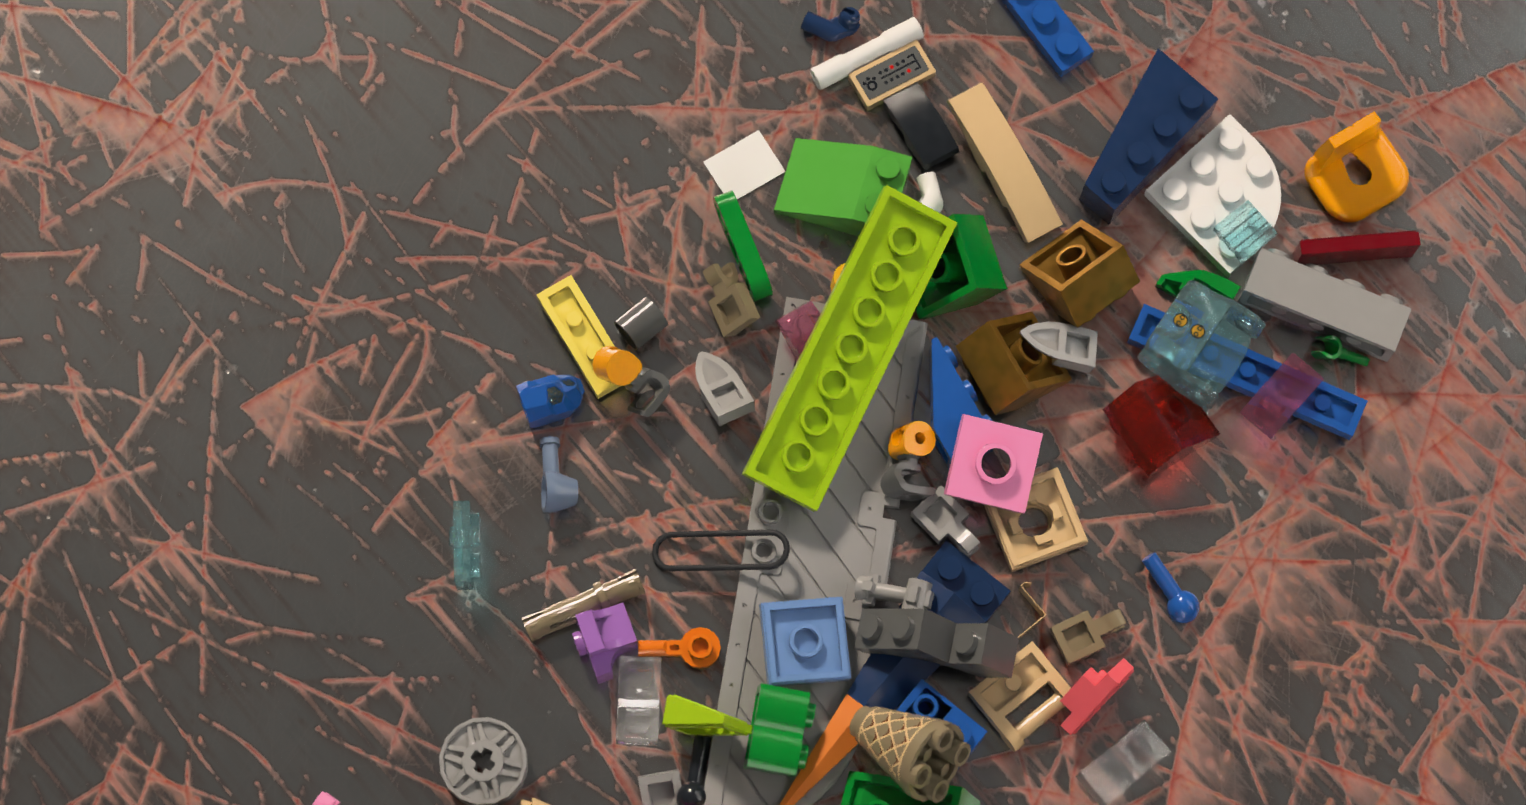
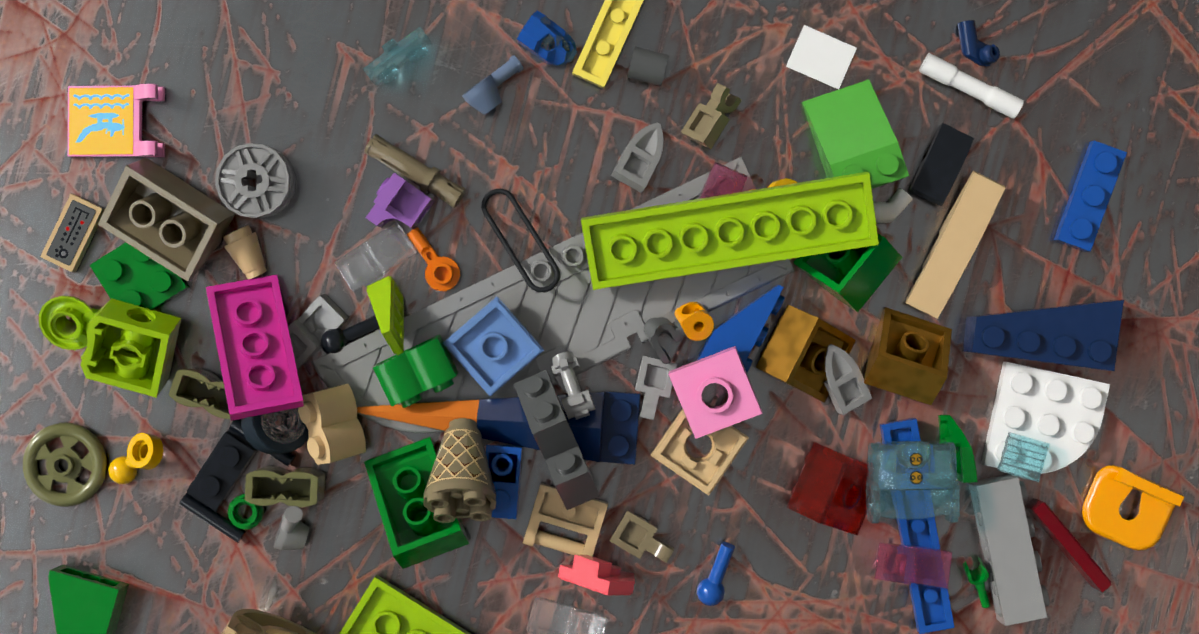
camera: 60 degrees right, 15 degrees up
leg [592,346,670,417] -> none
green beam [713,190,773,302] -> none
tile [848,39,936,111] -> none
tan piece [1018,582,1046,639] -> none

